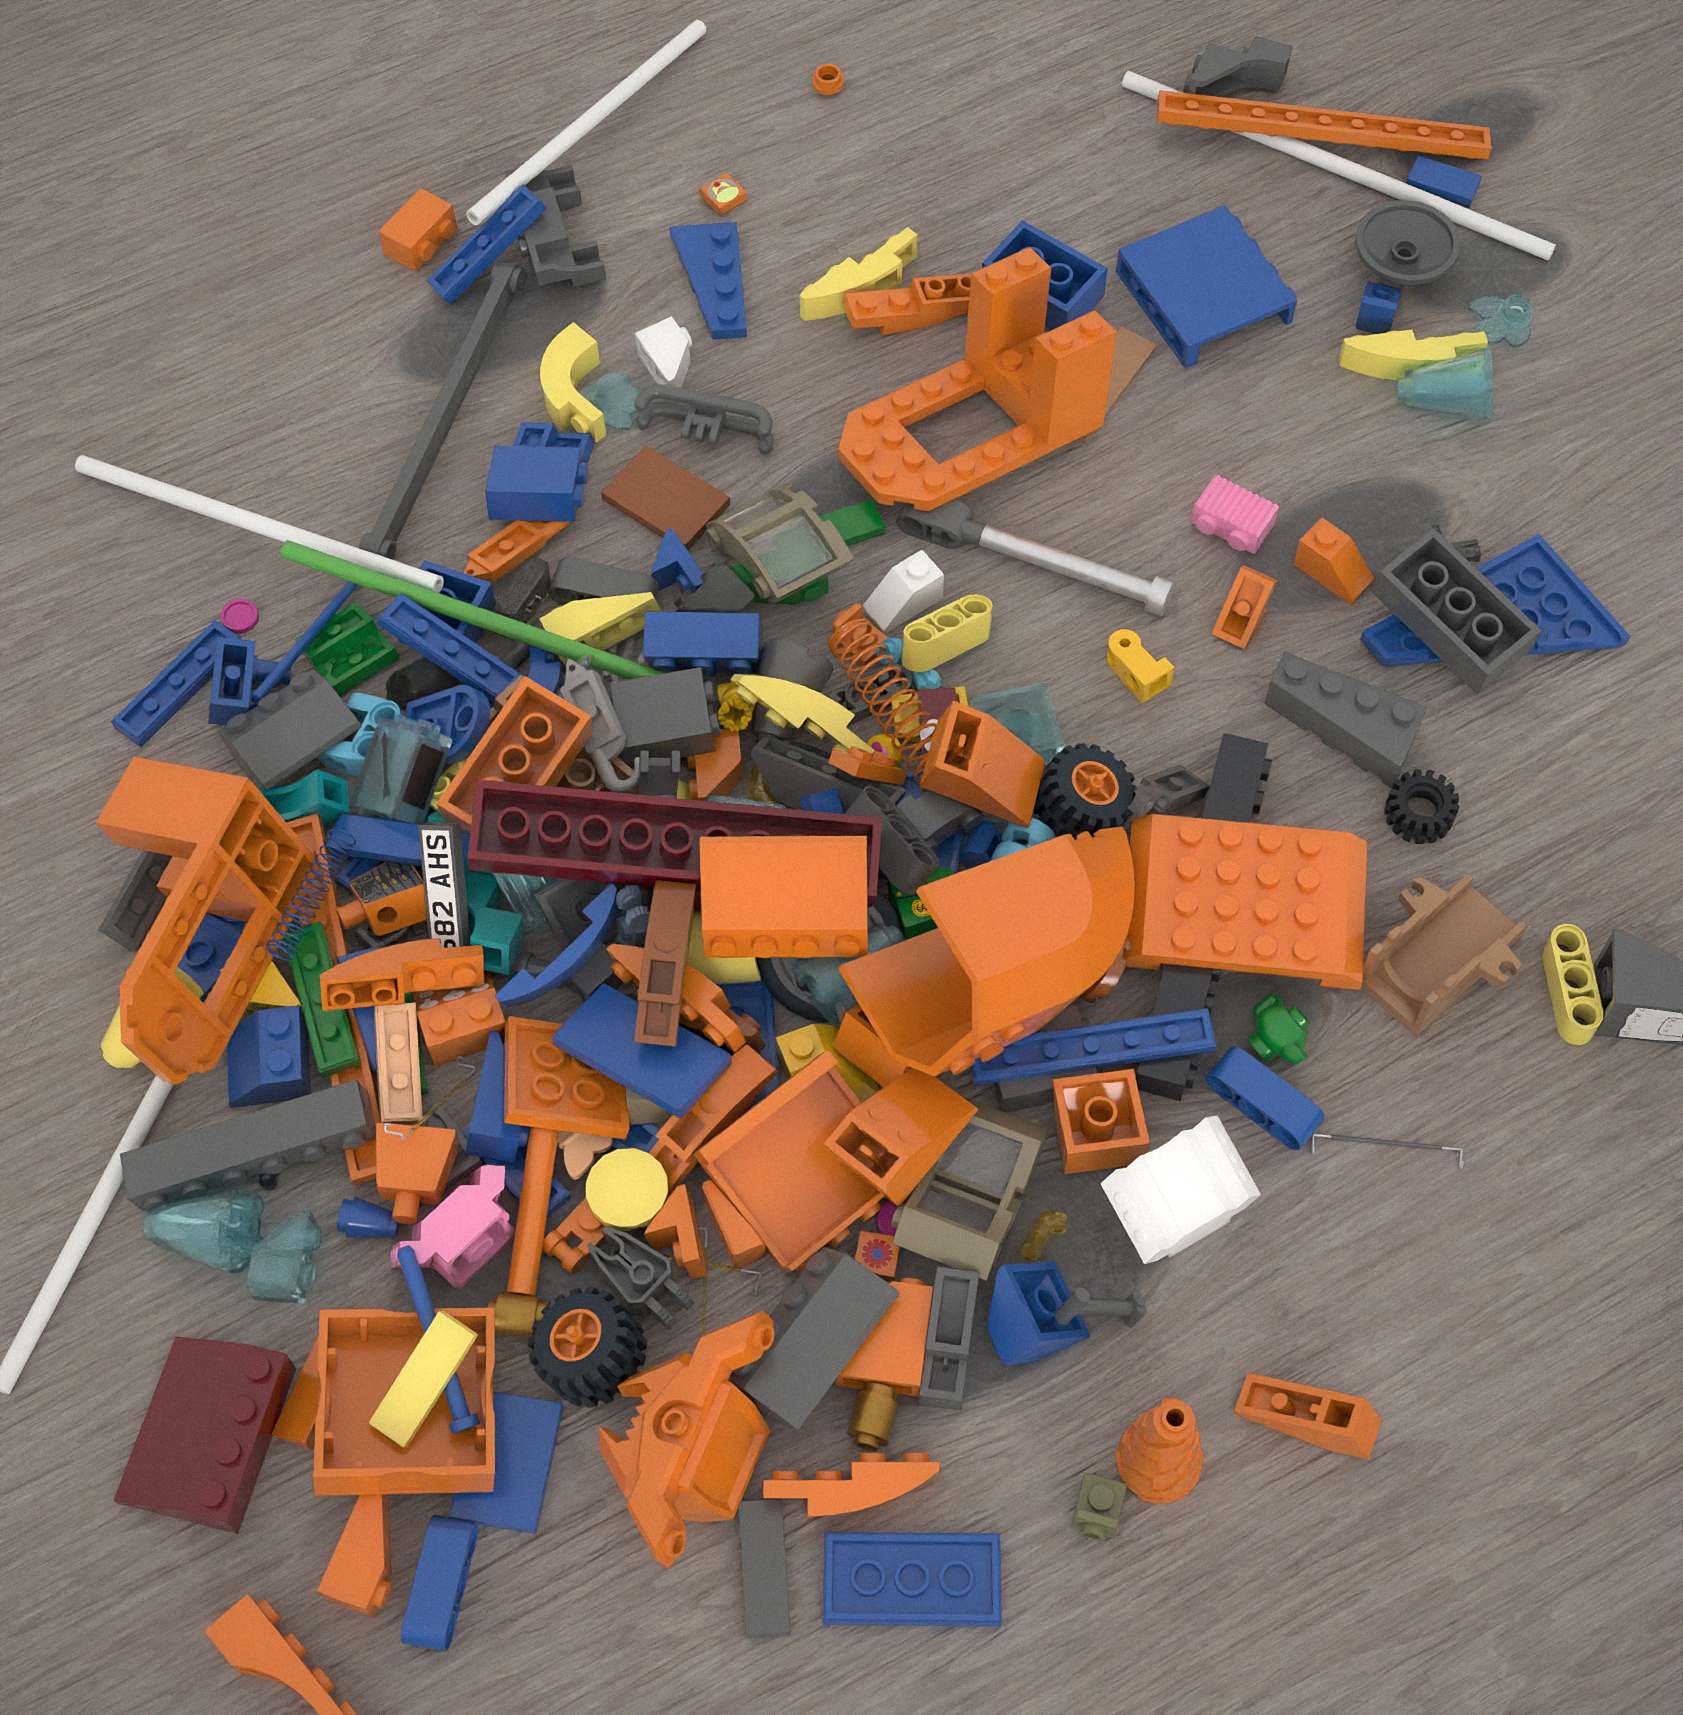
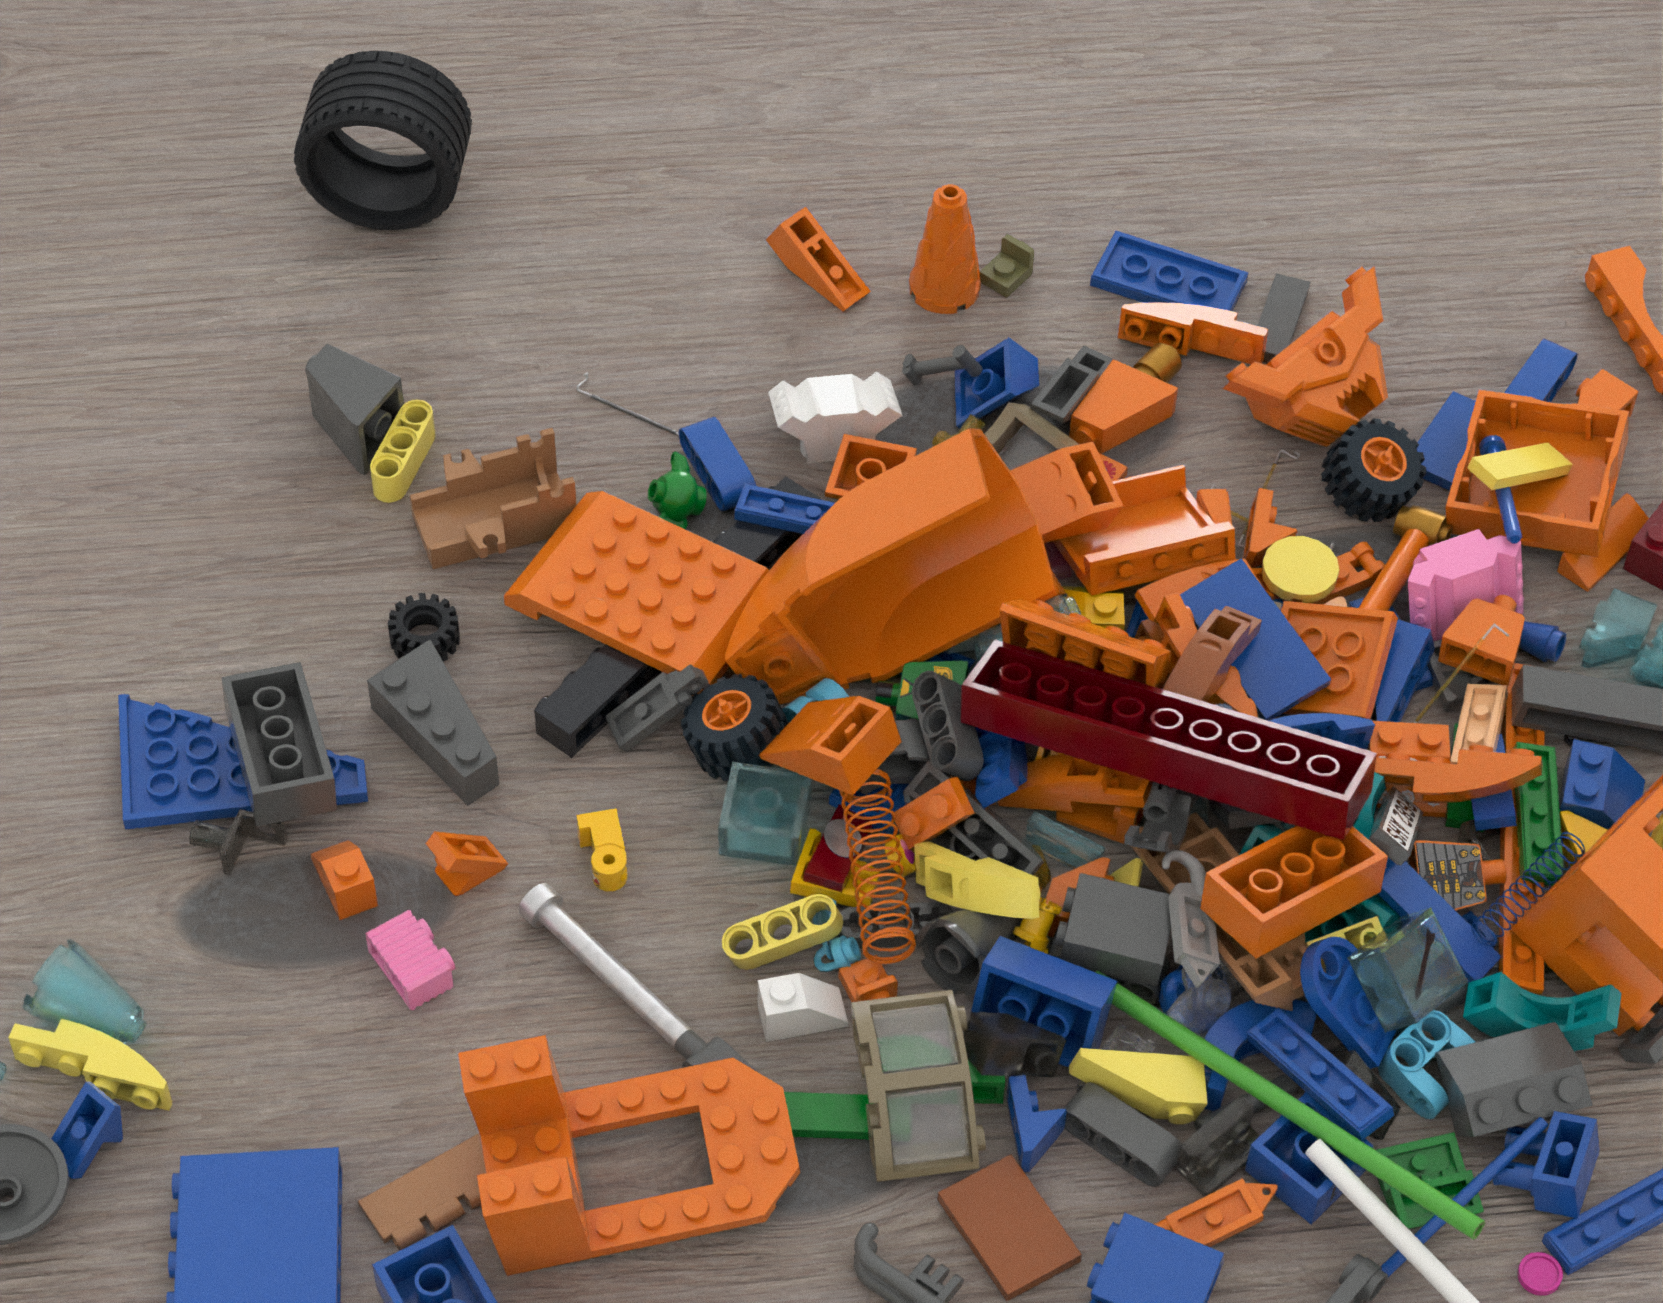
camera: 160 degrees left, 10 degrees down
dark grey hinge [587,1227,695,1329] -> none
dark grey slope [728,1247,900,1431] -> none

